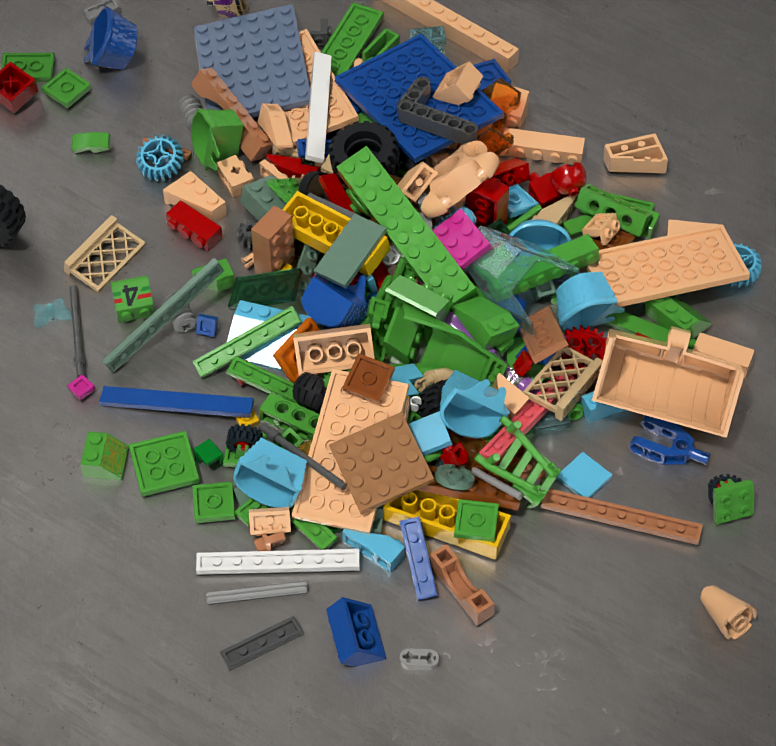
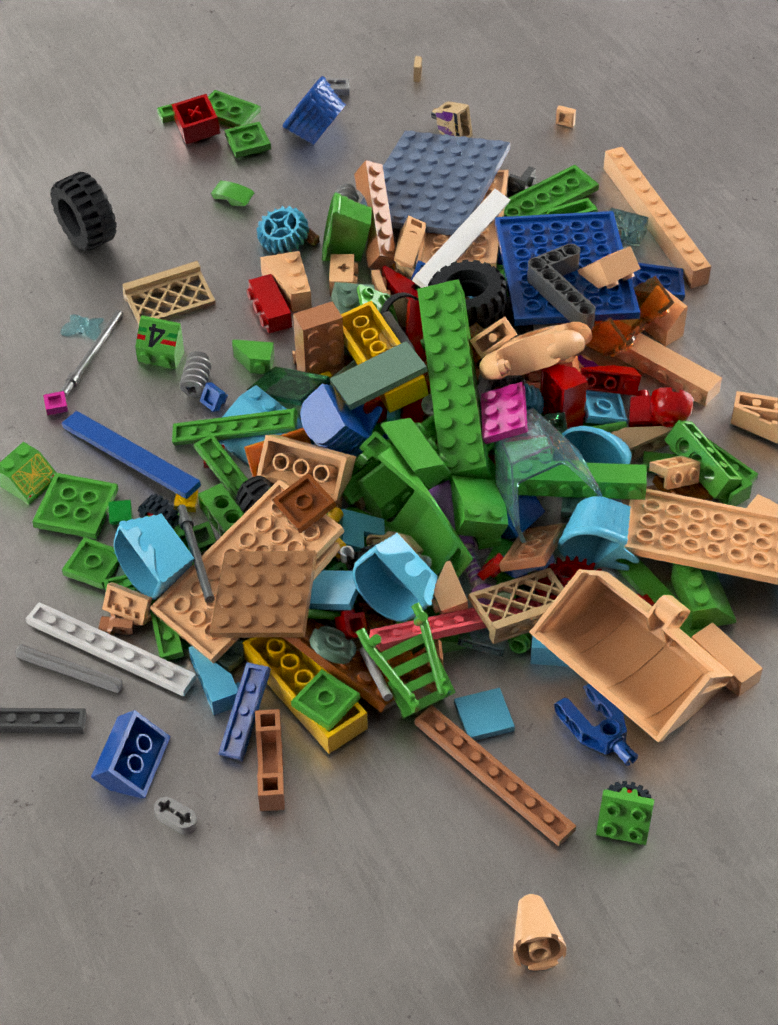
camera: 30 degrees right, 5 degrees down
sand green tile [102,258,224,373] -> none

